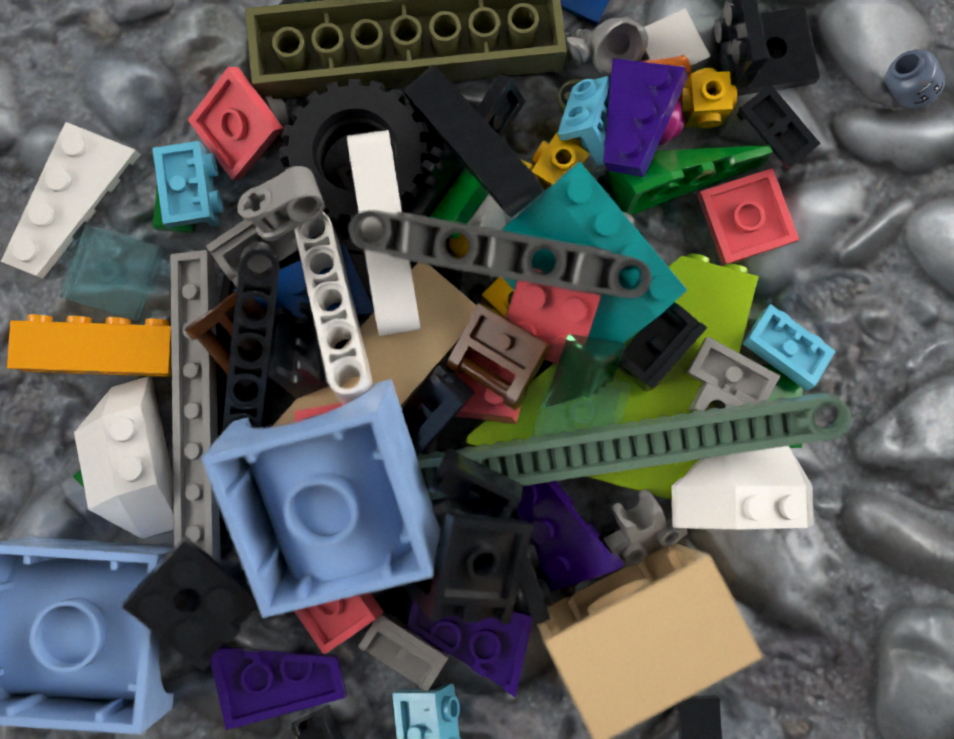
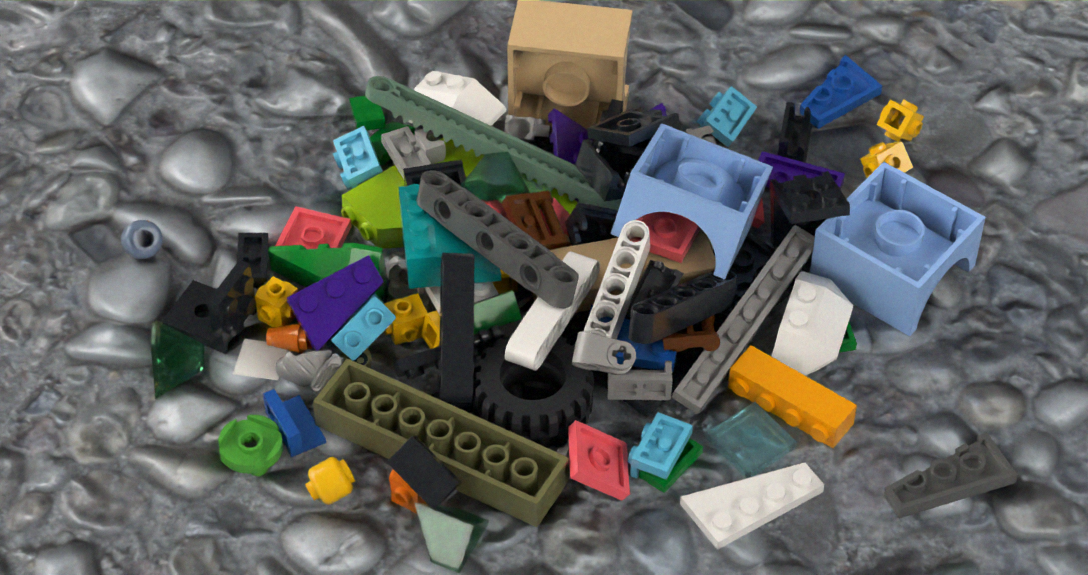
camera: 140 degrees left, 35 degrees down
none -> green tile [349,95,386,131]

